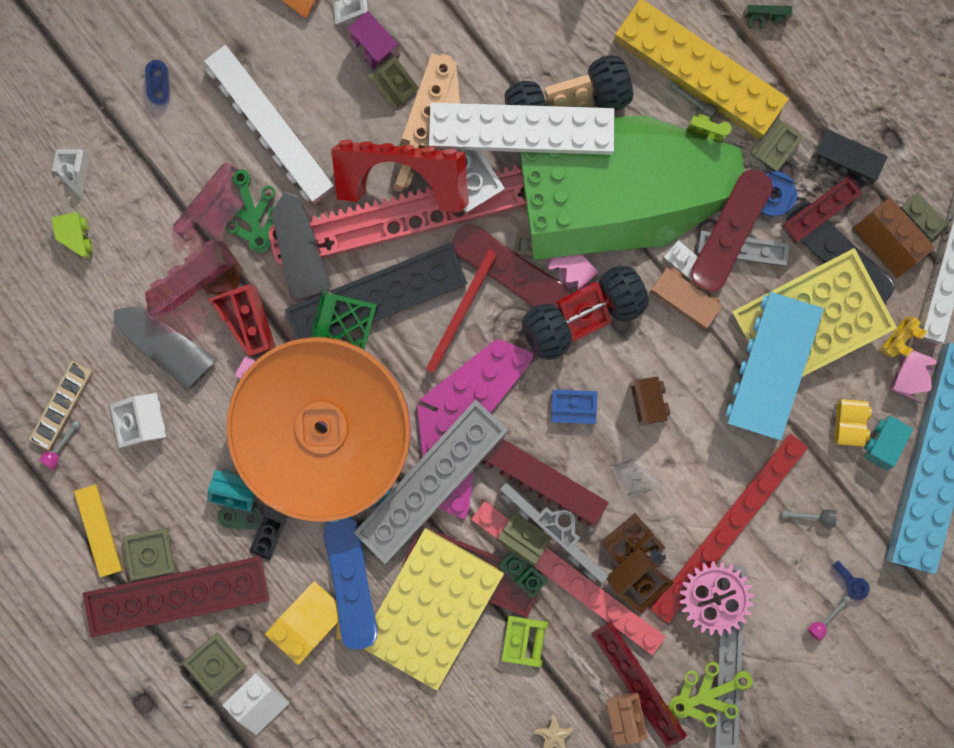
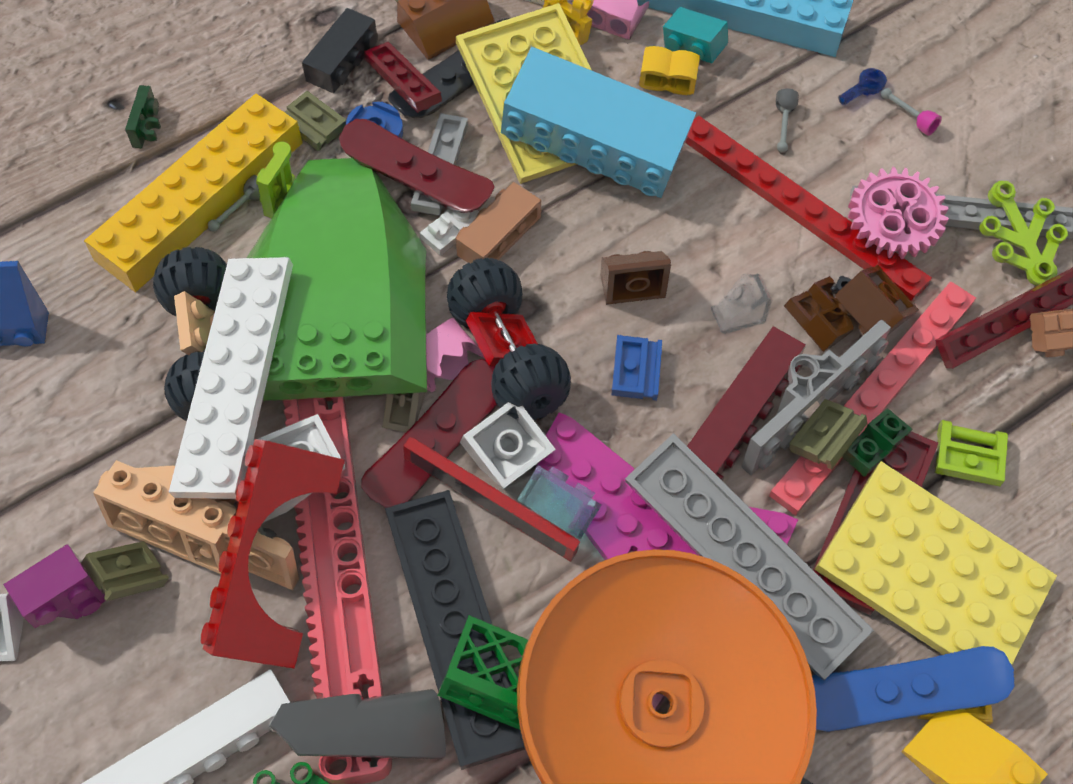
camera: 85 degrees left, 25 degrees down
none -> white slope [460,402,556,489]
none -> clear light blue brick [517,465,602,539]

